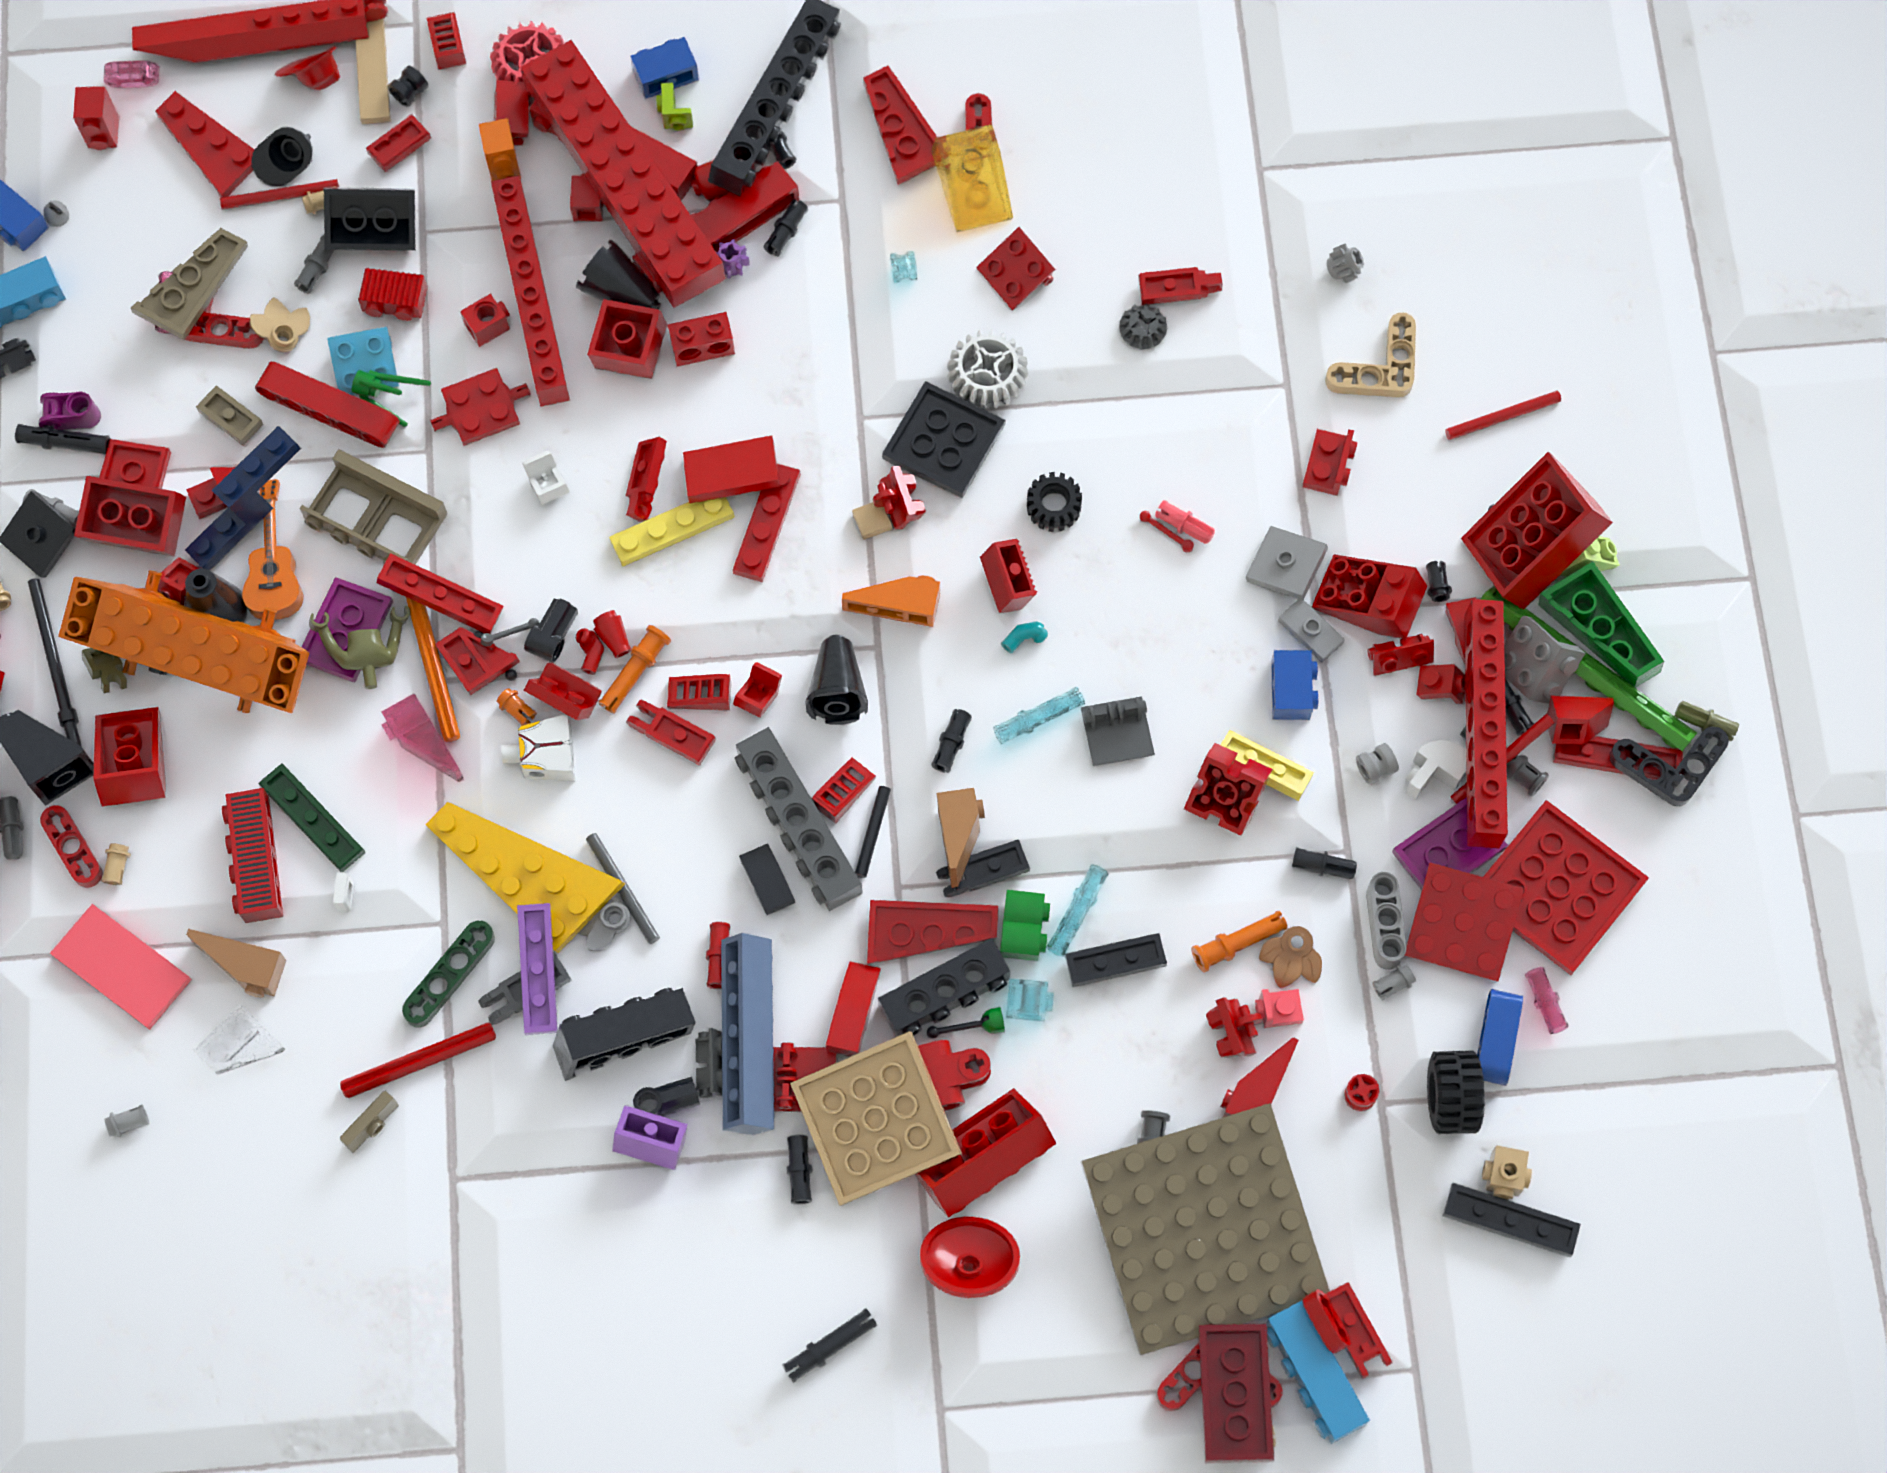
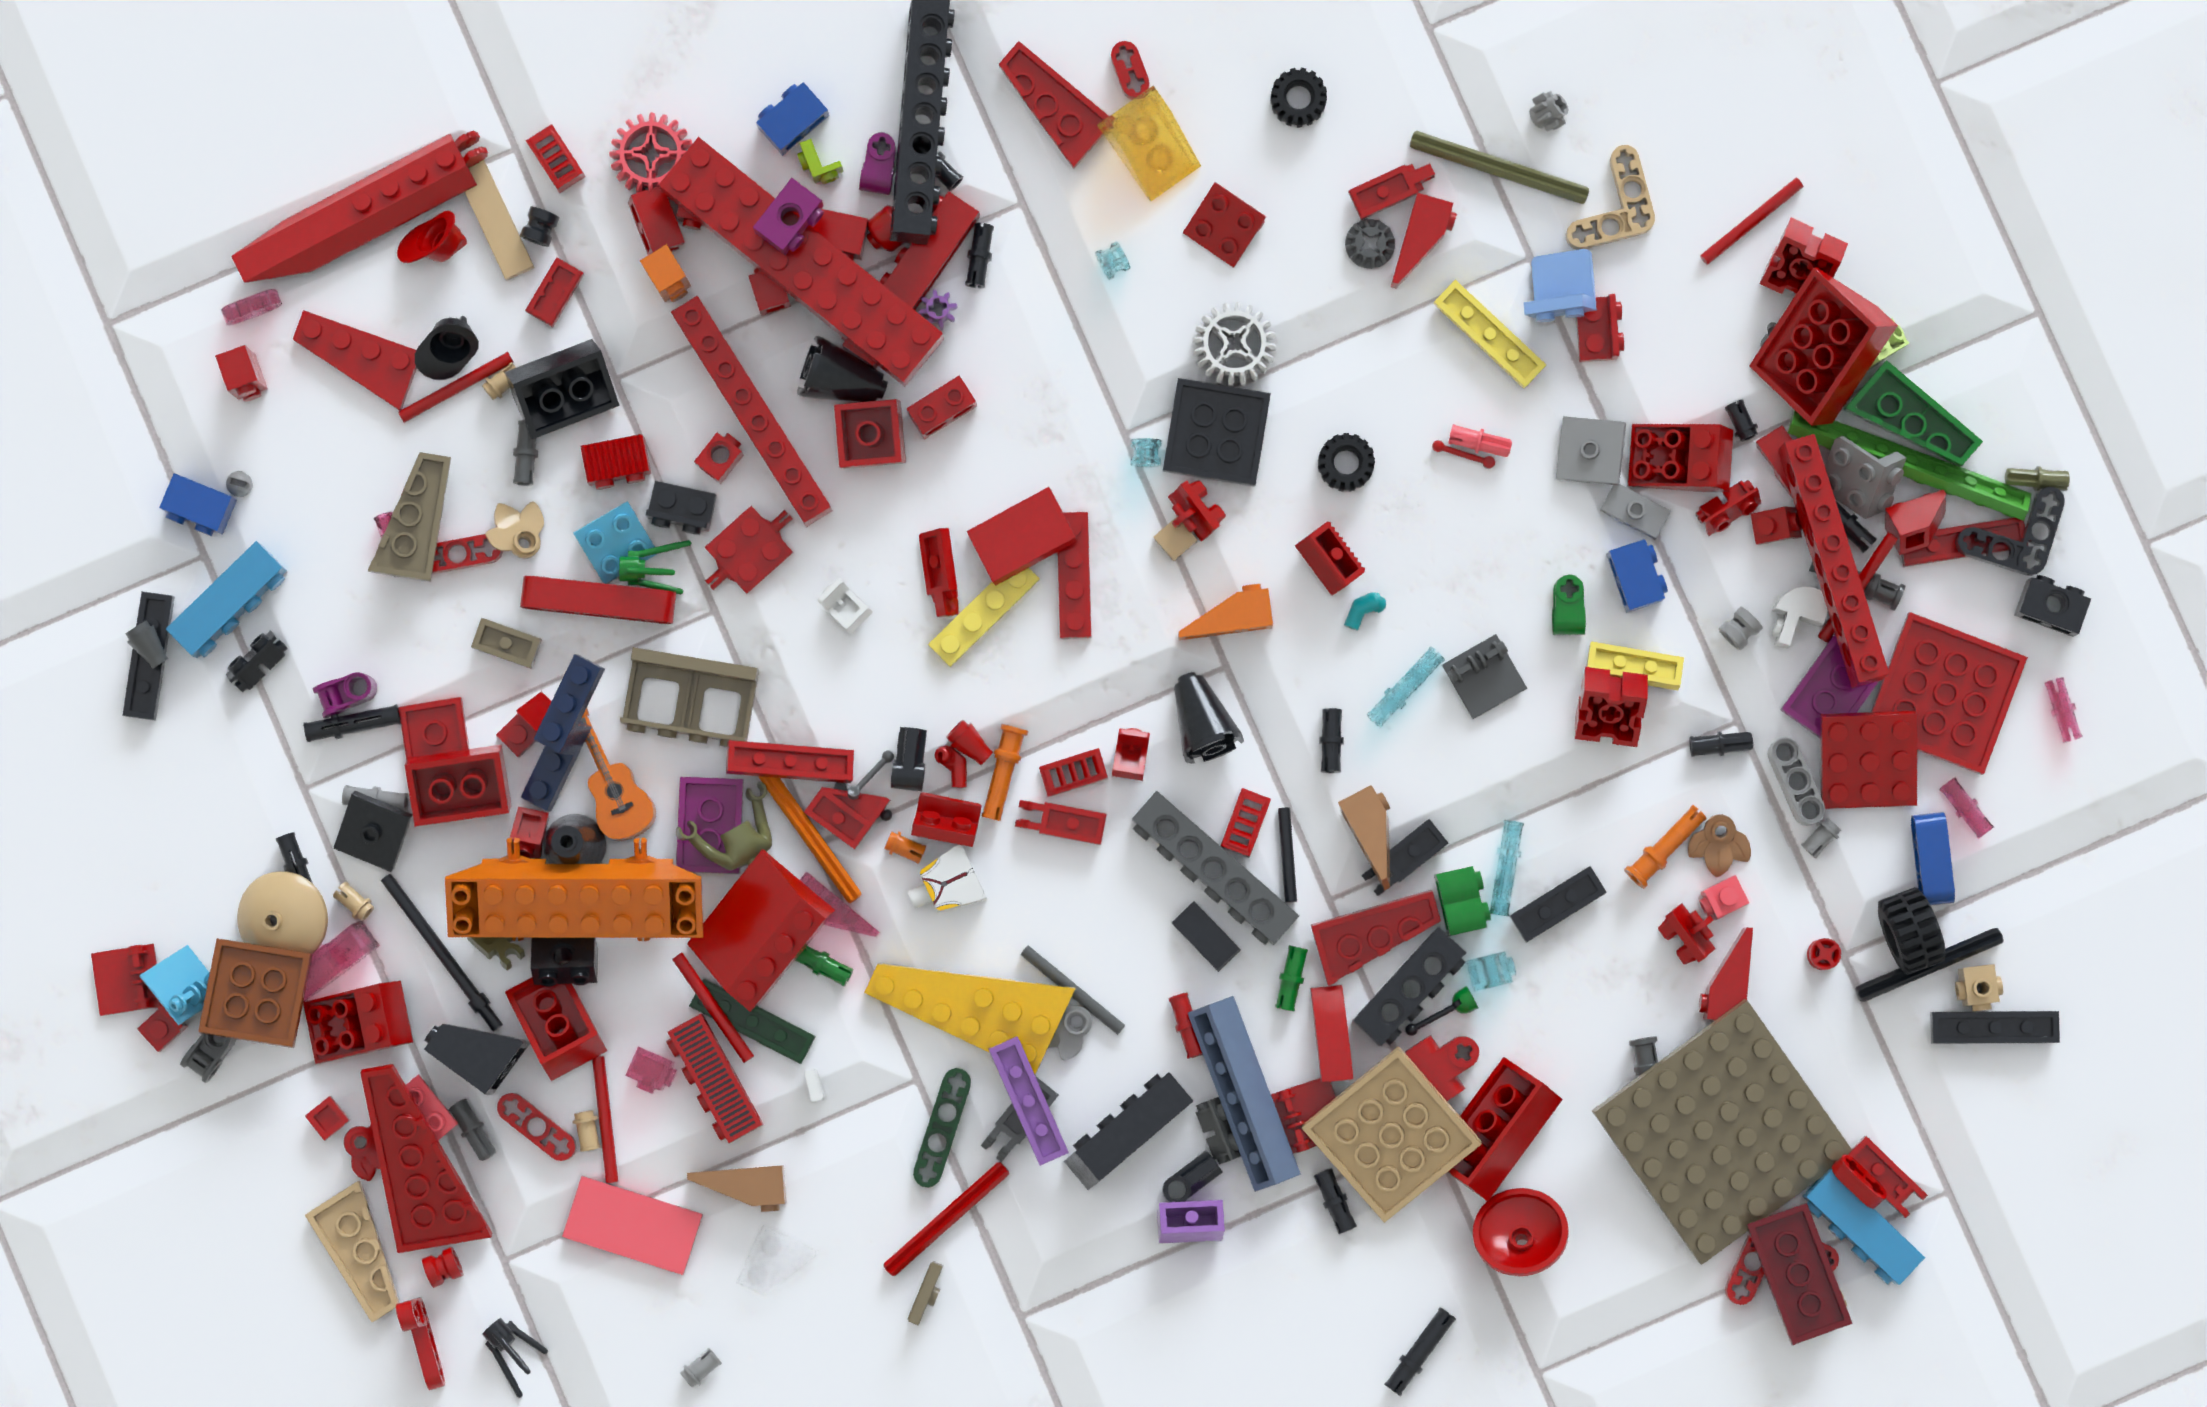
camera: 20 degrees left, 15 degrees up
none -> black brick [530,938,598,987]
none -> red bar [592,1056,619,1183]
none -> clear pink brick [625,1046,678,1094]
none -> black bracket [645,481,717,535]
none -> red bar [672,953,754,1063]
none -> red slope [687,849,835,1012]
none -> magenta brick [753,177,824,255]
none -> green pin [795,946,854,987]
none -> magenta piece [859,132,896,195]
none -> clear light blue wheel [1130,438,1162,467]
none -> black tyre [1270,67,1327,128]
none -> green pin [1275,945,1308,1011]
none -> red slope [1390,193,1457,289]
none -> olive axle [1410,131,1589,204]
none -> light yellow plate [1433,280,1546,389]
none -> light blue bracket [1524,249,1597,322]
none -> green piece [1552,574,1586,635]
none -> red brick [1759,217,1848,295]
none -> black axle [1855,928,2004,1002]
none -> black brick [2014,575,2091,637]
none -> clear pink pin [2044,677,2083,743]

